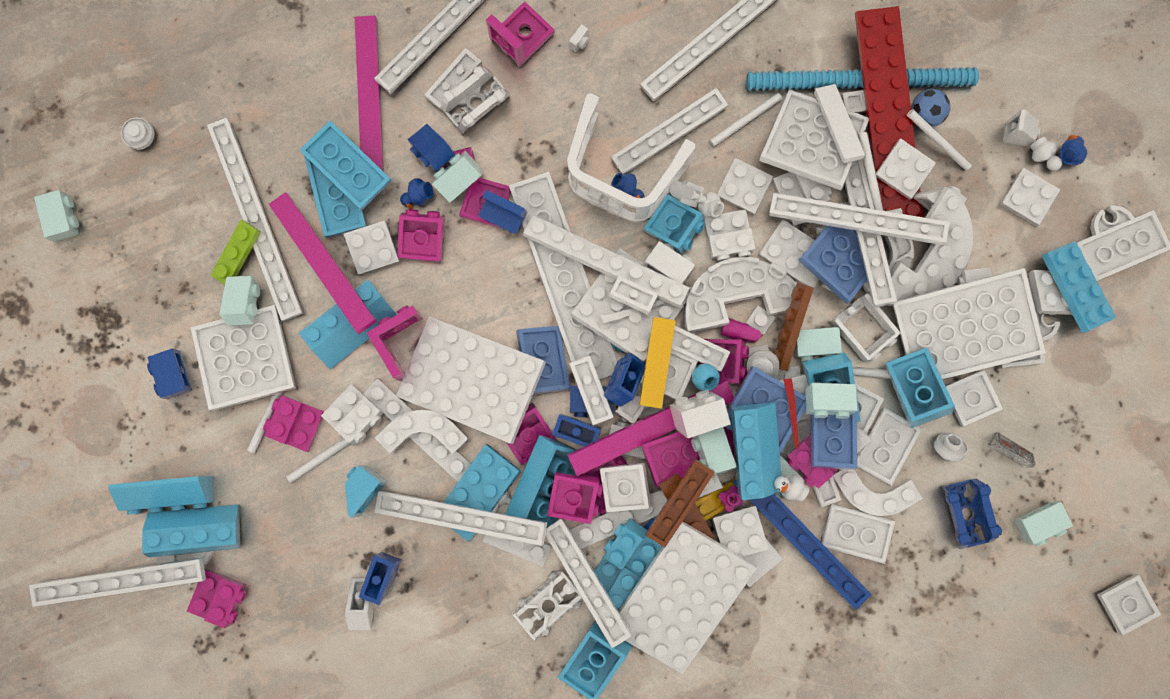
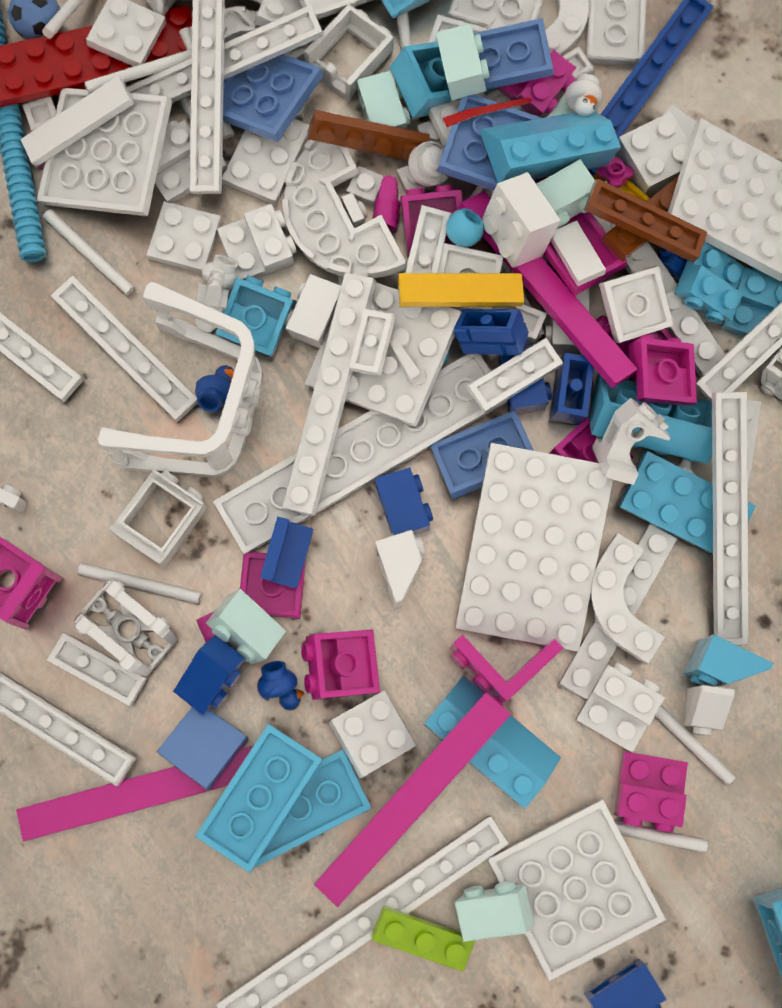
camera: 105 degrees left, 5 degrees down
none -> white bar [78,563,202,605]
none -> white window [108,469,208,569]
none -> medium blue tile [157,707,248,791]
none -> white plate [342,192,368,228]
none -> blue brick [375,467,433,536]
none -> white slope [375,530,426,609]
none -> white tile [550,221,606,287]
none -> white tile [592,398,670,485]
none -> white slope [683,685,735,736]

